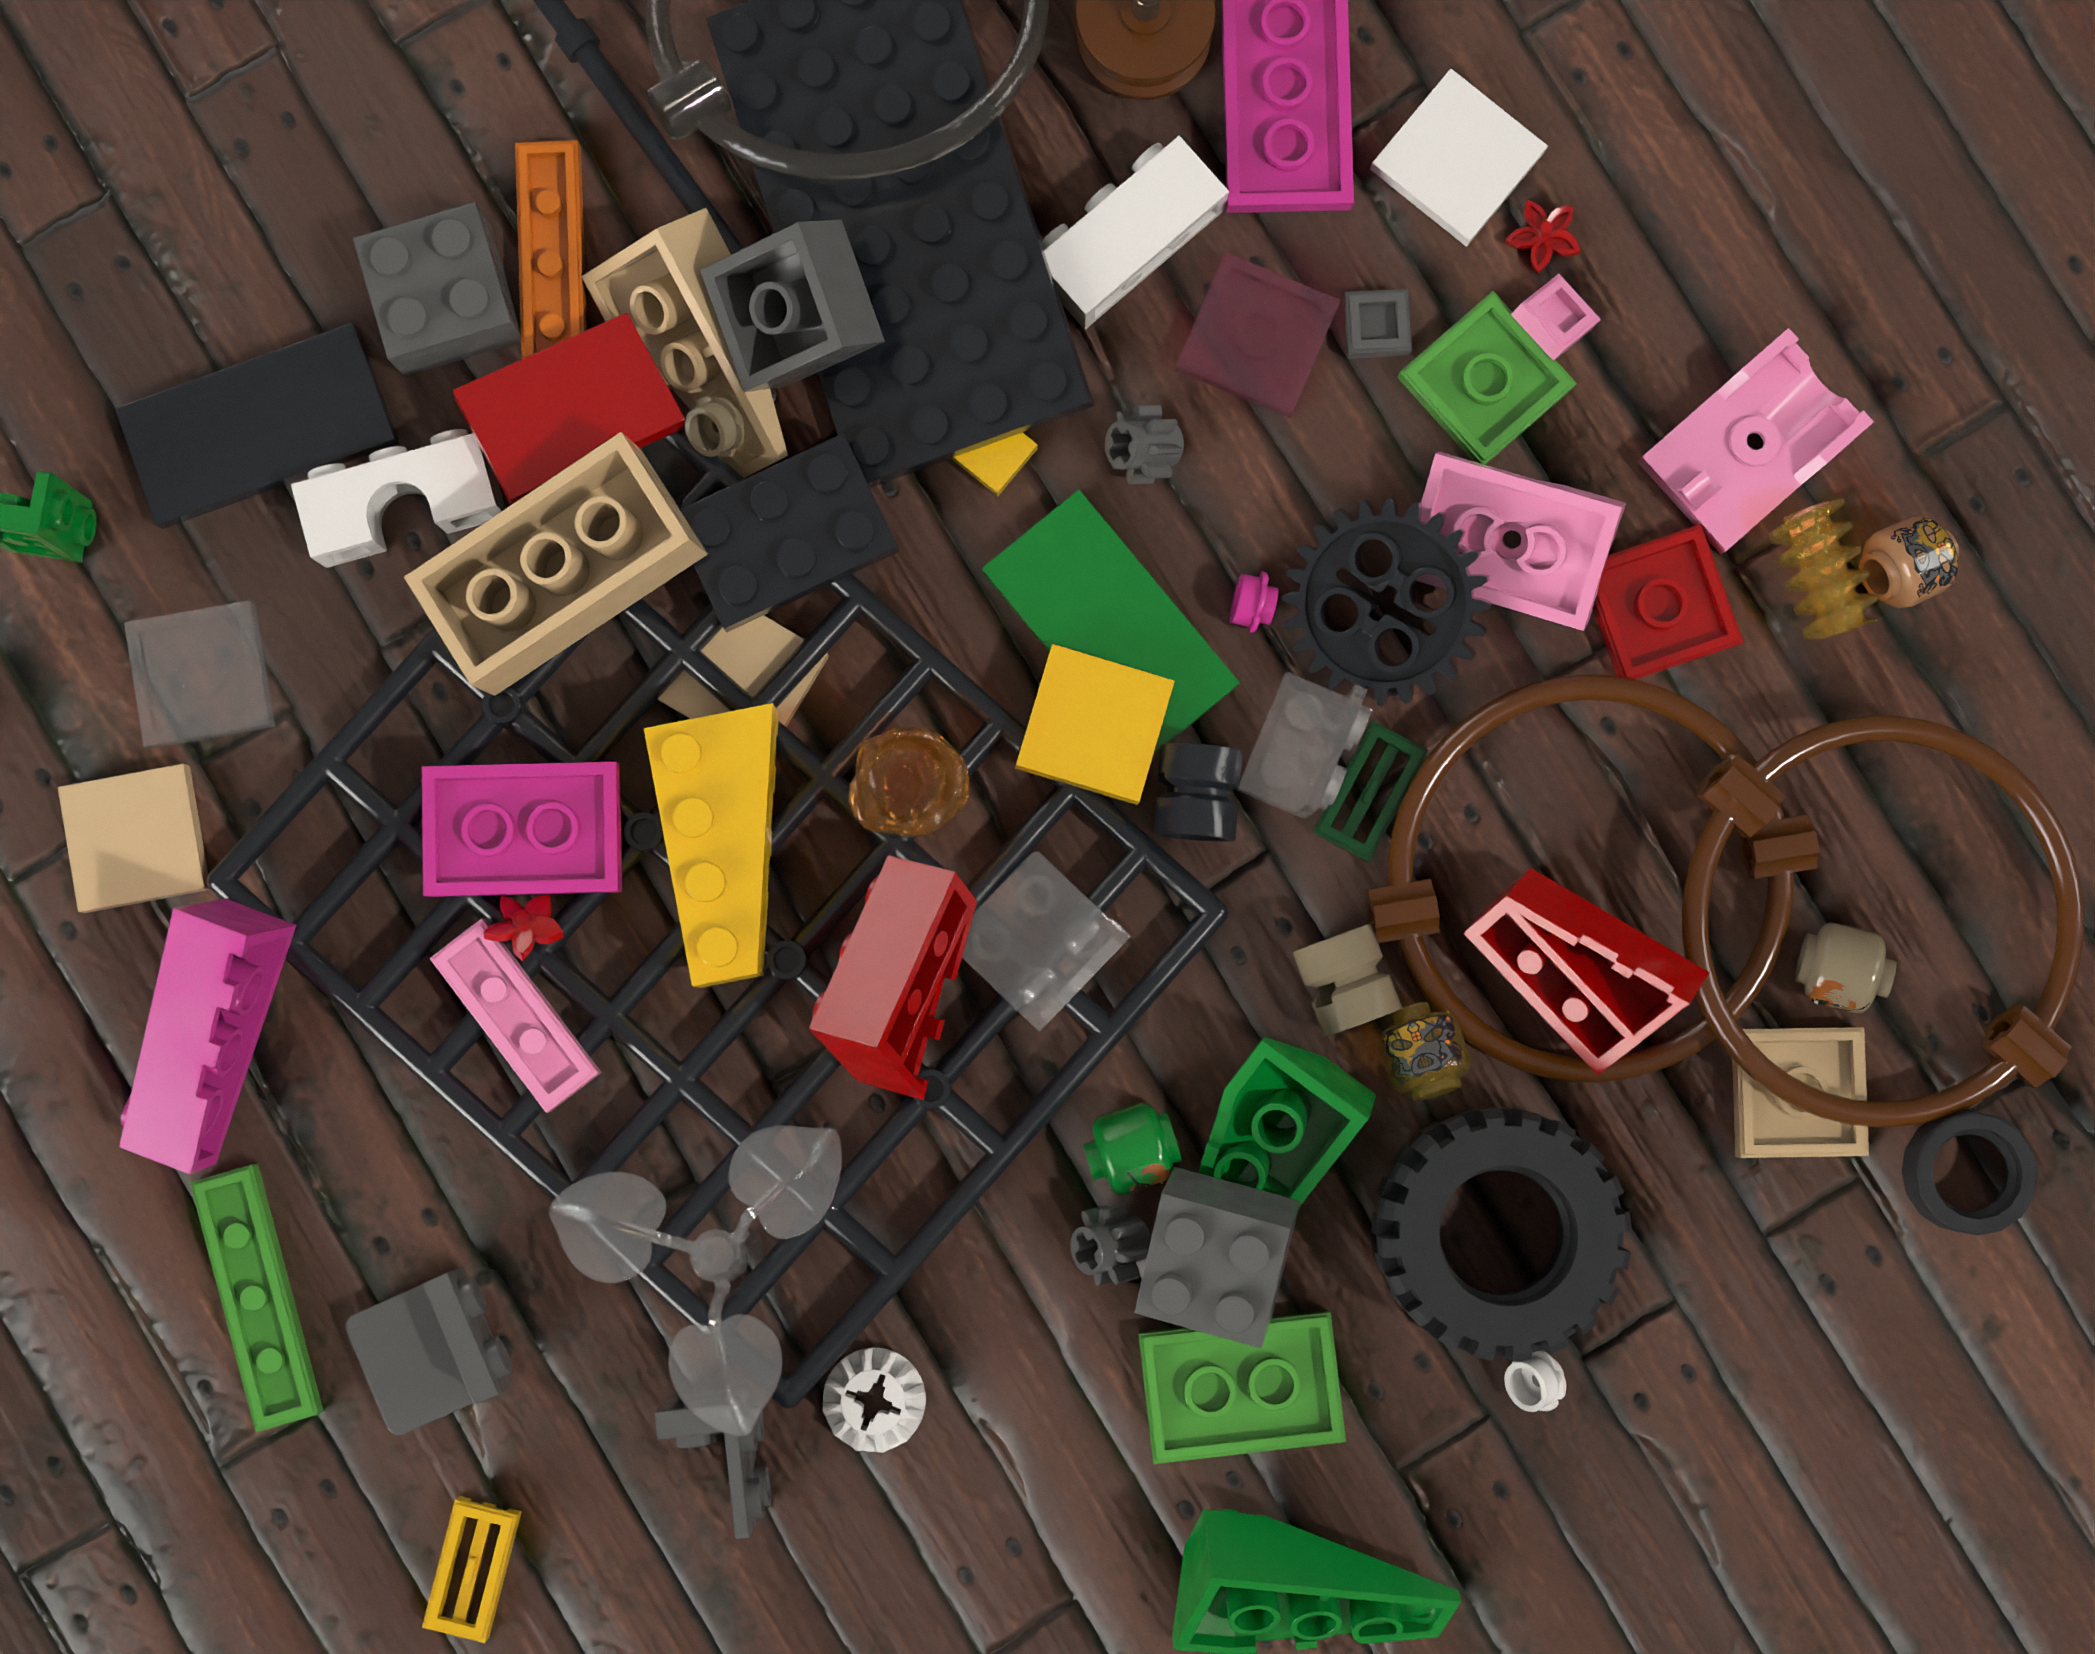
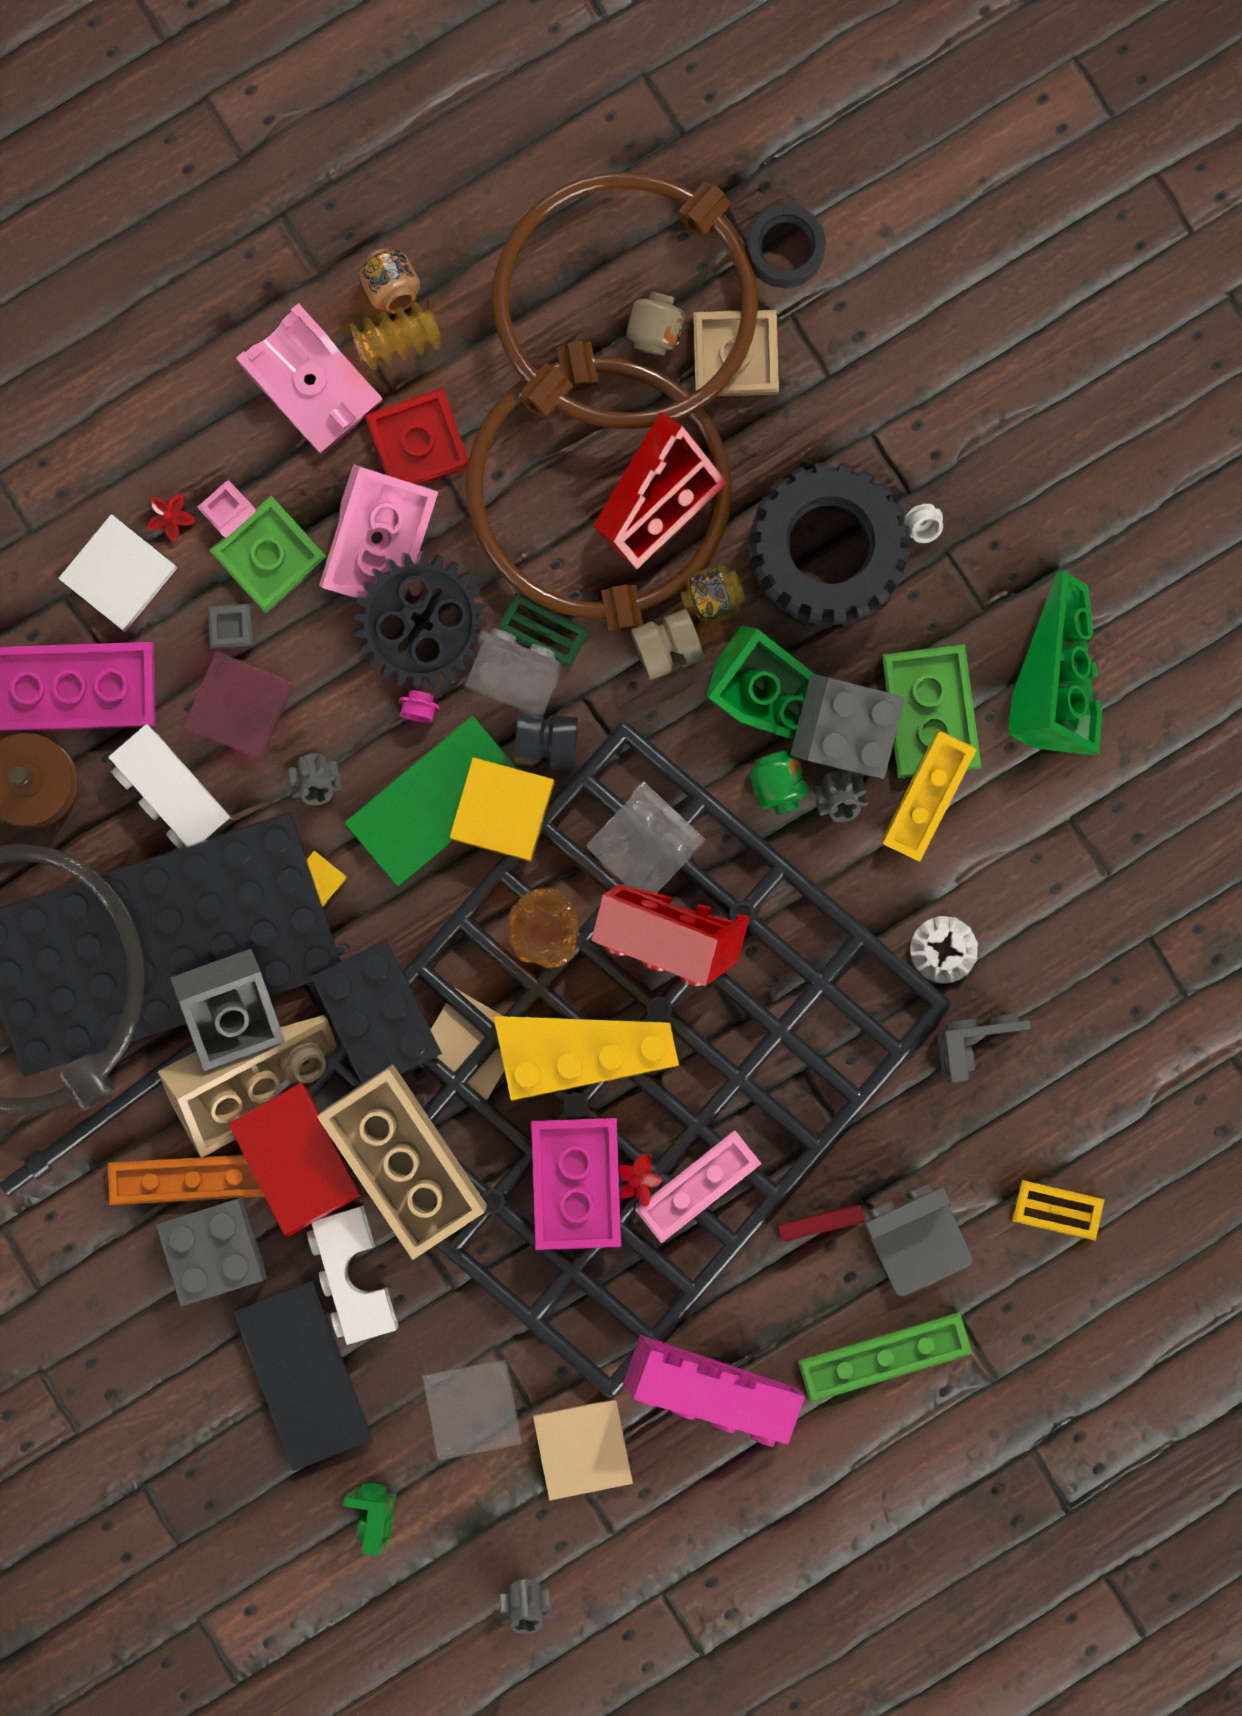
camera: 90 degrees left, 0 degrees up
clear plant [549,1125,842,1436] -> none
none -> dark red tile [777,1204,865,1242]
none -> yellow plate [881,729,977,862]

